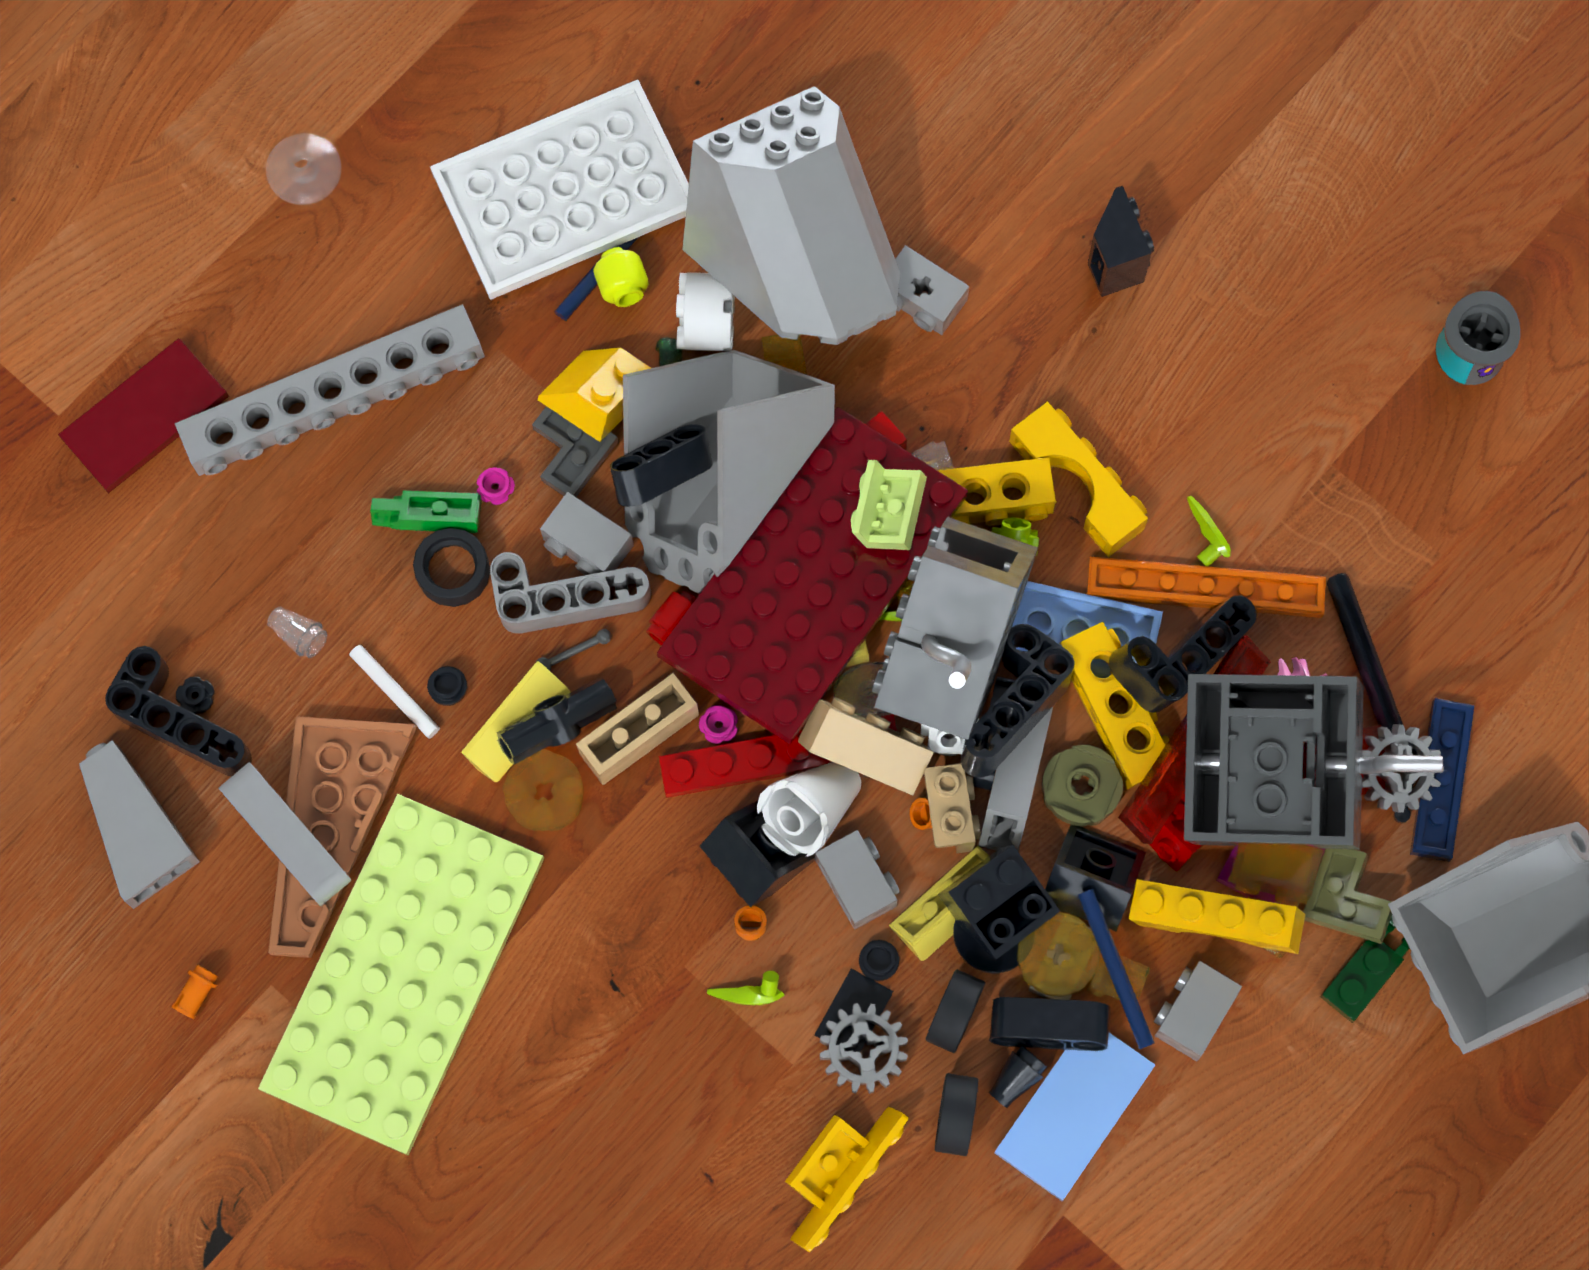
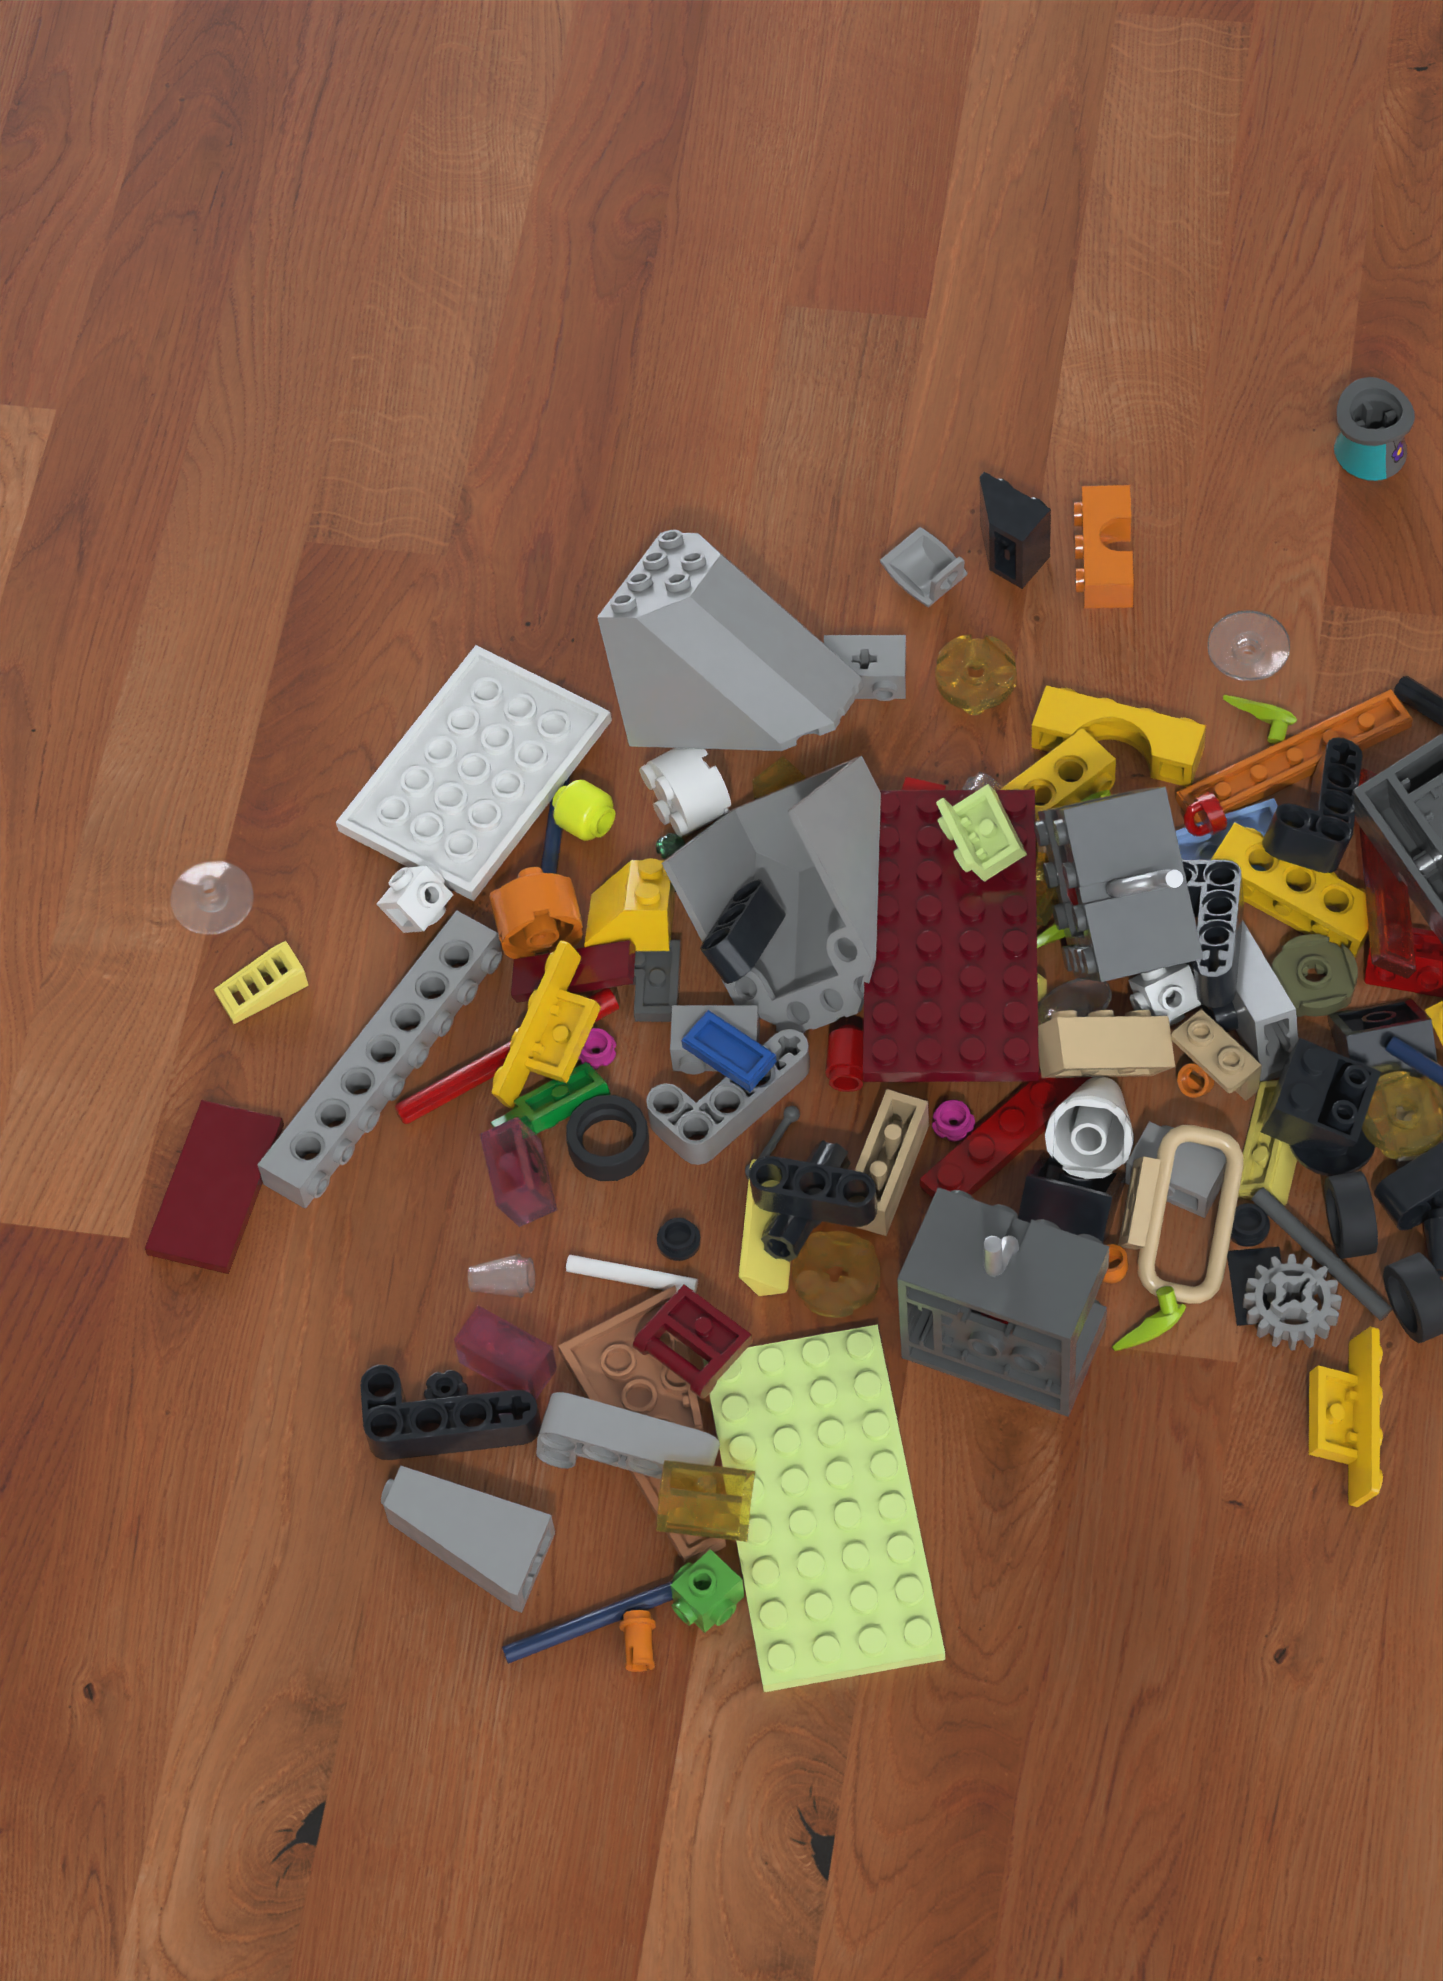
camera: 30 degrees left, 15 degrees down
none -> light yellow slope [214,941,308,1024]
none -> white brick [377,866,453,933]
none -> red axle [395,988,619,1124]
none -> clear pink brick [454,1305,557,1399]
none -> clear pink brick [479,1117,558,1227]
none -> orange brick [489,867,583,959]
none -> yellow bracket [492,940,601,1109]
none -> dark blue bar [502,1581,673,1664]
none -> dark red tile [511,940,636,1003]
none -> dark red plate [633,1284,753,1399]
none -> clear yellow brick [656,1460,755,1542]
none -> bright green brick [670,1549,745,1633]
none -> blue tile [681,1010,777,1092]
none -> black beam [749,1156,878,1227]
none -> light grey piece [880,527,968,607]
none -> dark grey piece [897,1187,1109,1417]
none -> clear yellow plate [935,634,1017,715]
none -> orange arch [1074,485,1134,609]
none -> tan bar [1118,1125,1243,1304]
none -> red tile [1184,792,1227,837]
none -> clear dish [1207,610,1290,681]
none -> dark grey bar [1252,1187,1393,1321]

